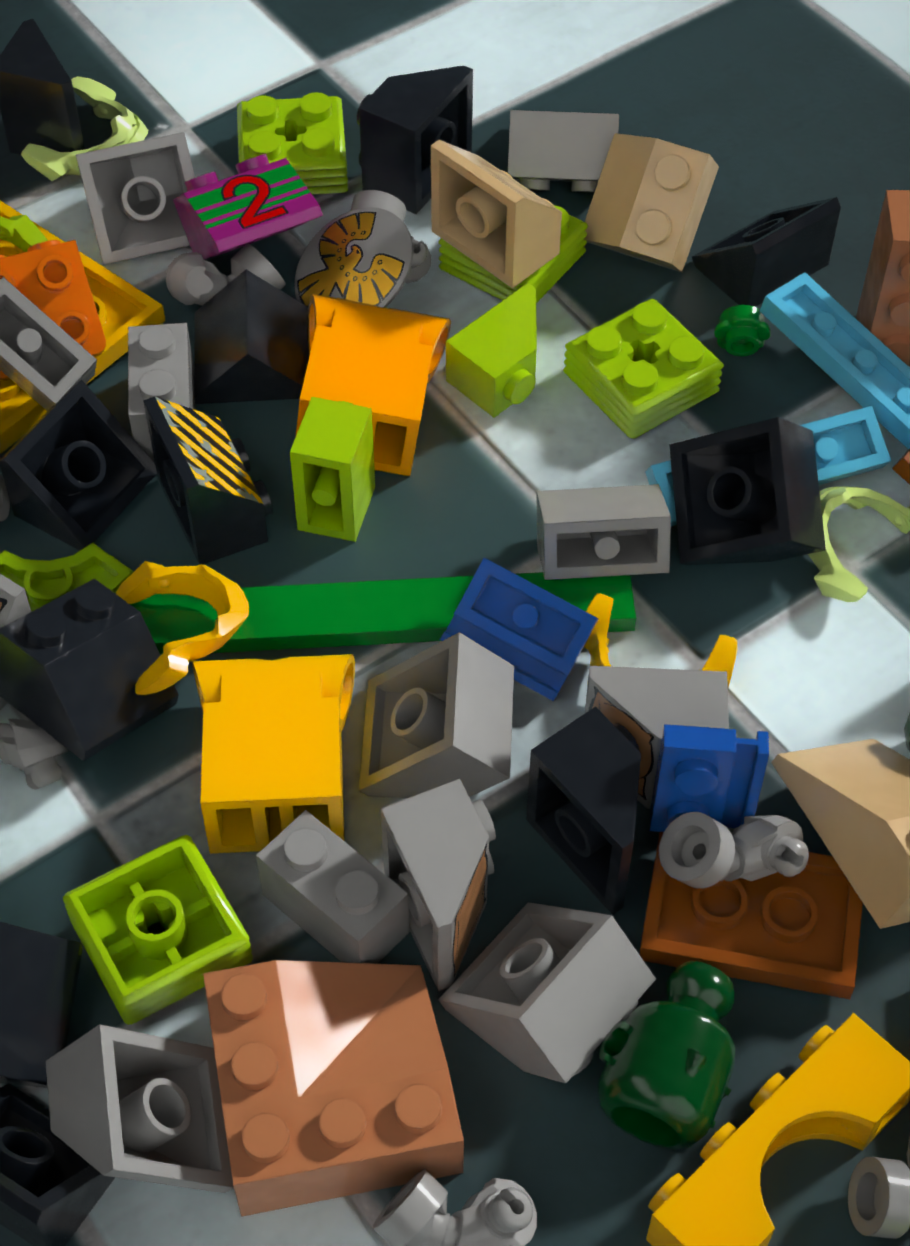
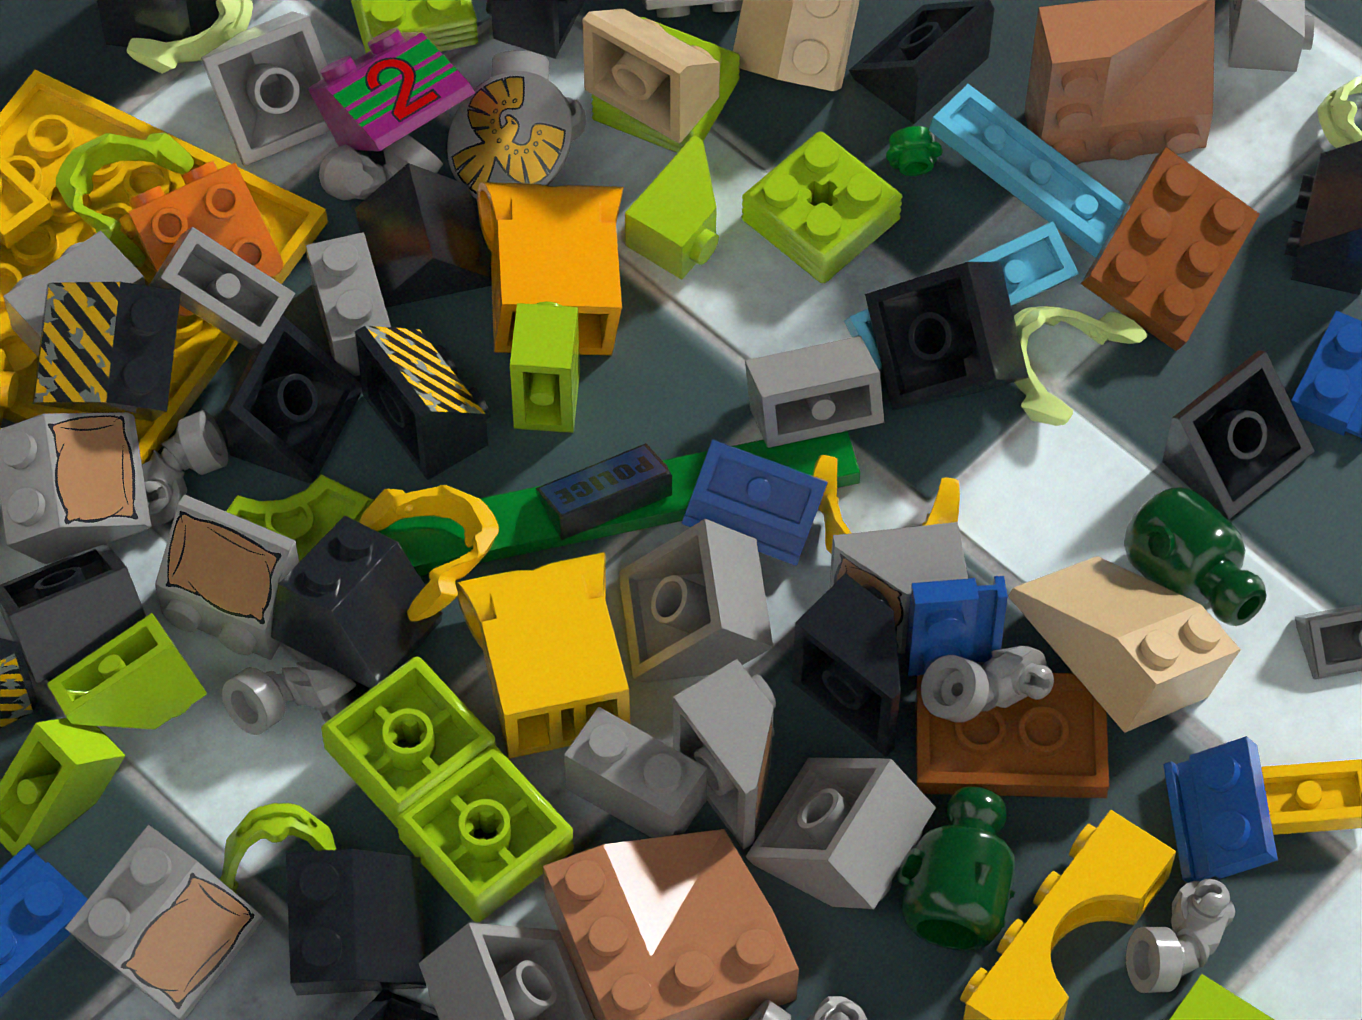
camera: 10 degrees left, 5 degrees up
none -> lime brick [321,657,496,828]
none -> black slope [536,443,672,541]

